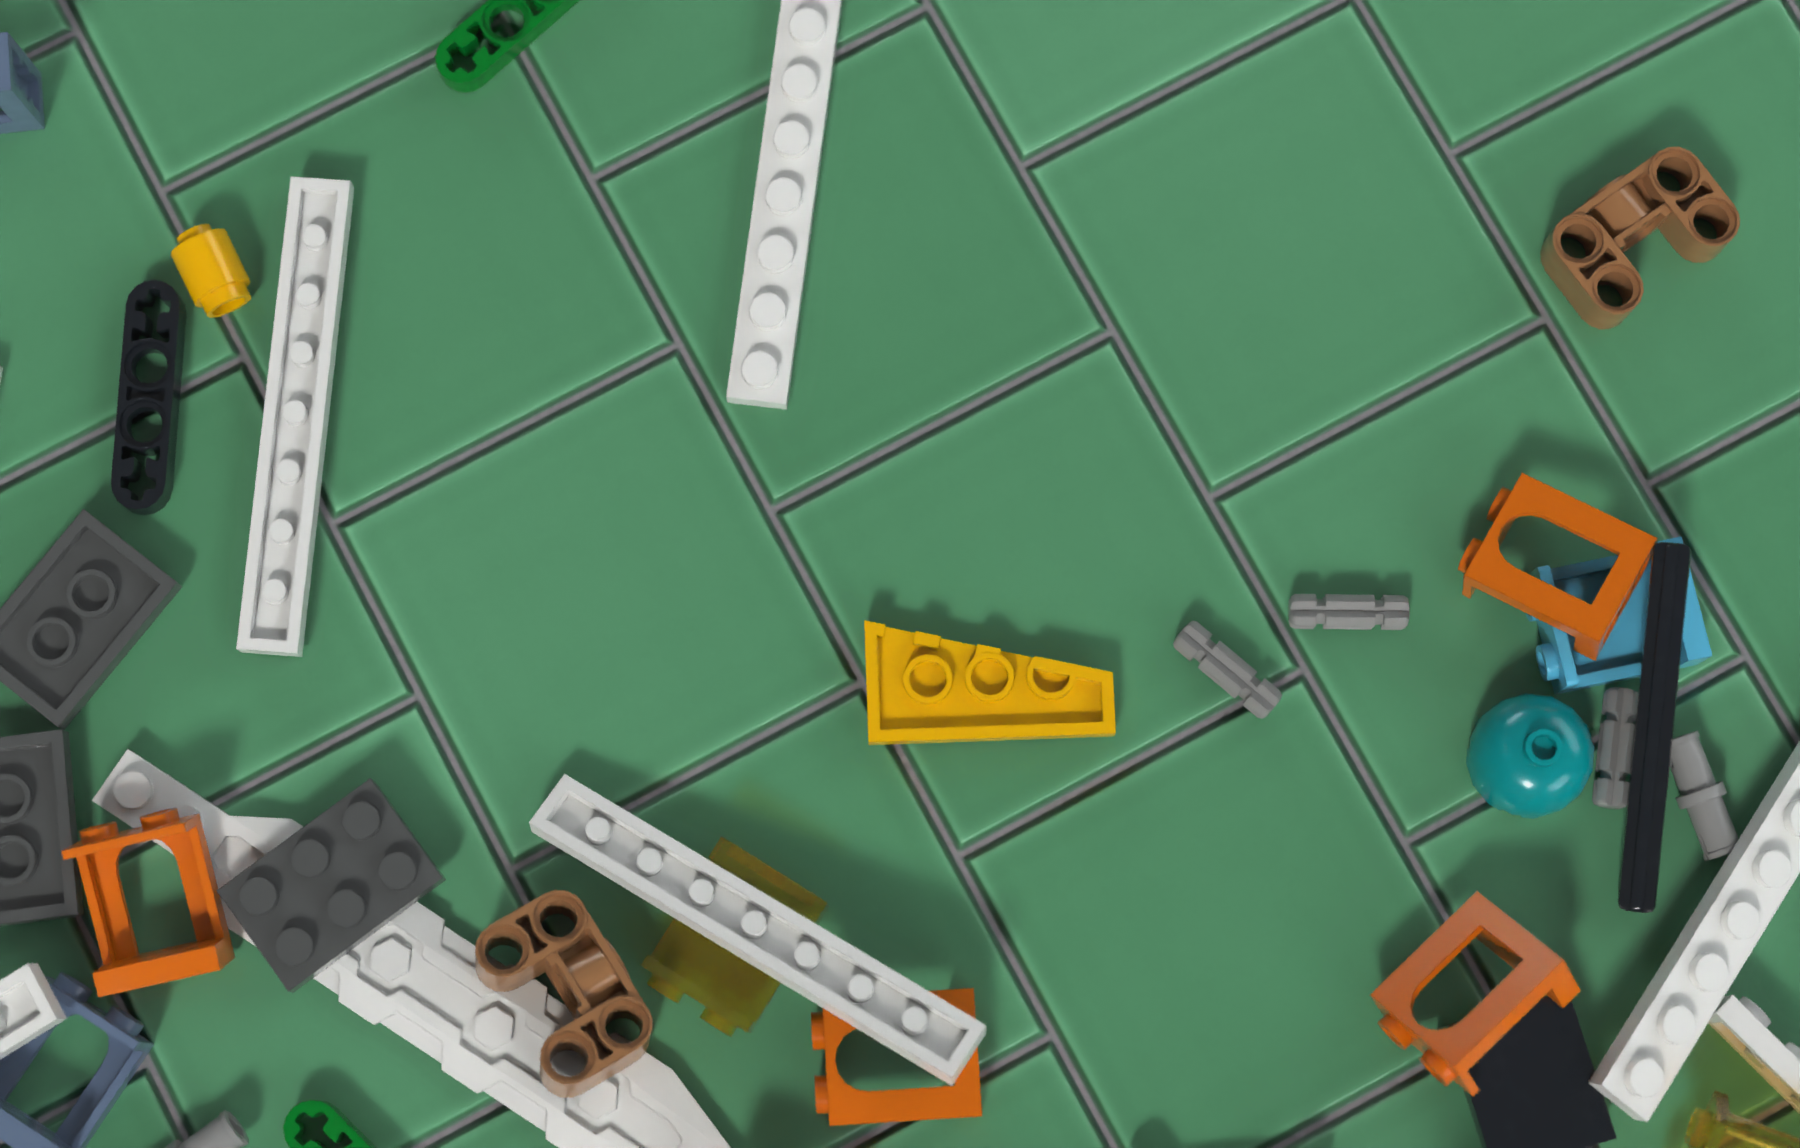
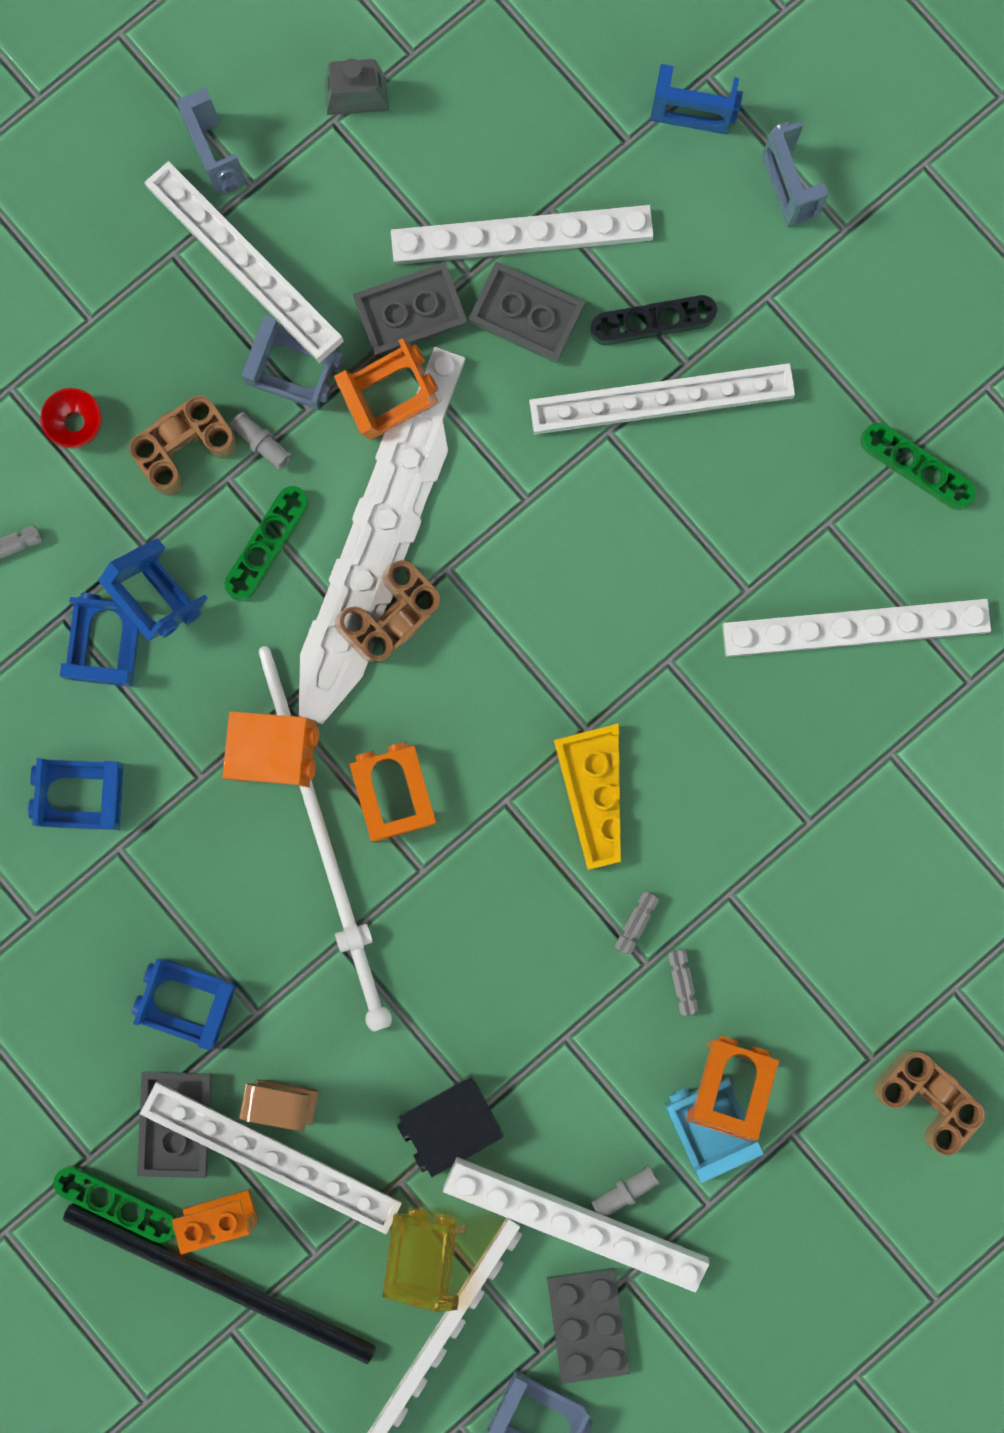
camera: 75 degrees right, 5 degrees up
yellow brick [170,224,252,318] -> none
dark grey plate [217,778,446,993] -> none
white plate [529,774,986,1086] -> none
clear yellow panel [641,836,829,1037] -> none
orange panel [1370,891,1581,1097] -> none
teal cylinder [1466,694,1595,819] -> none
light grey axle [1592,687,1638,809] -> none
black axle [1618,542,1691,913] -> none

